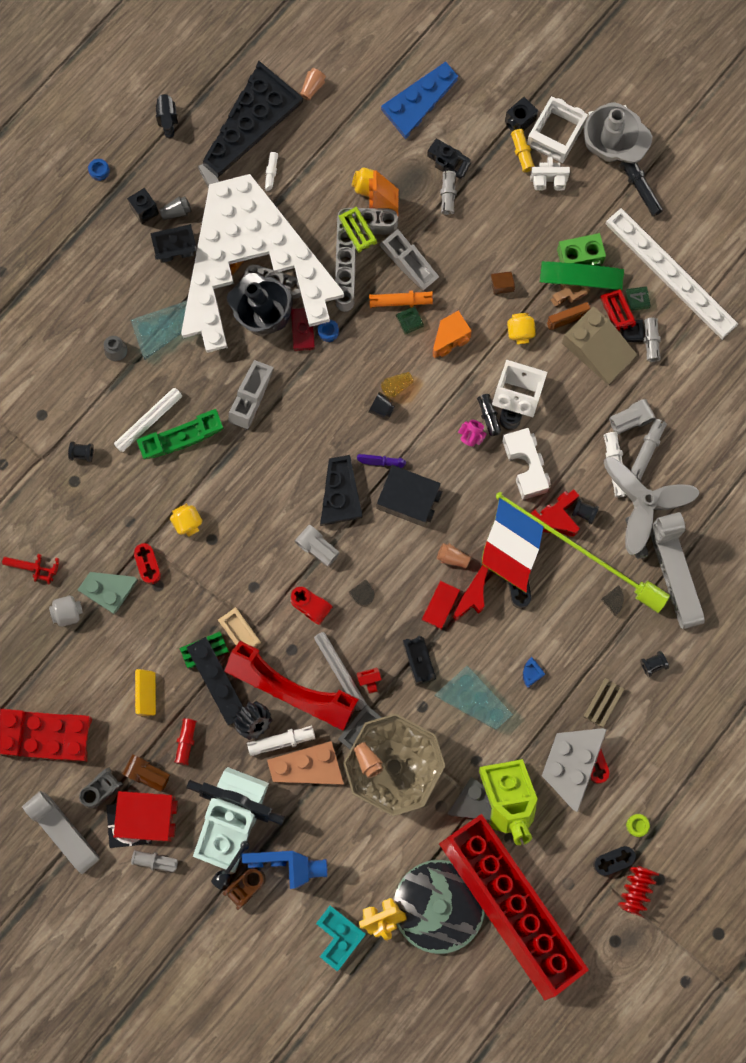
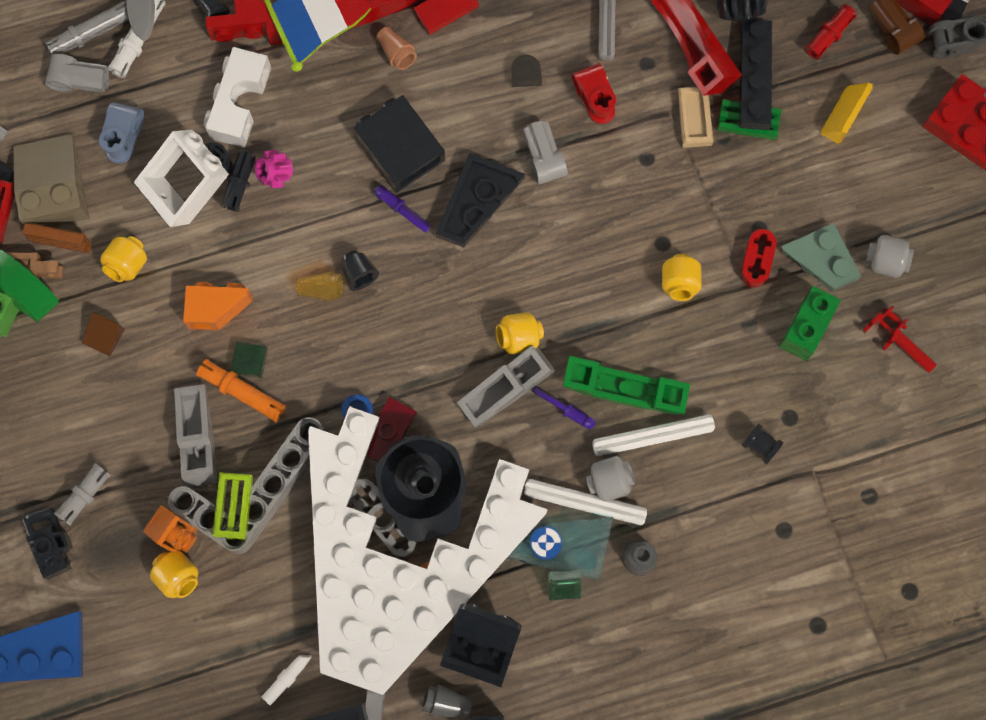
camera: 150 degrees left, 0 degrees up
none -> sand blue piece [99,102,144,164]
none -> yellow head [495,312,544,355]
none -> white axle [524,479,647,525]
none -> blue tile [530,527,562,560]
none -> dark purple piece [532,386,595,430]
none -> clear green tile [548,569,581,600]
none -> light grey head [586,456,635,501]
none -> green brick [779,286,841,361]

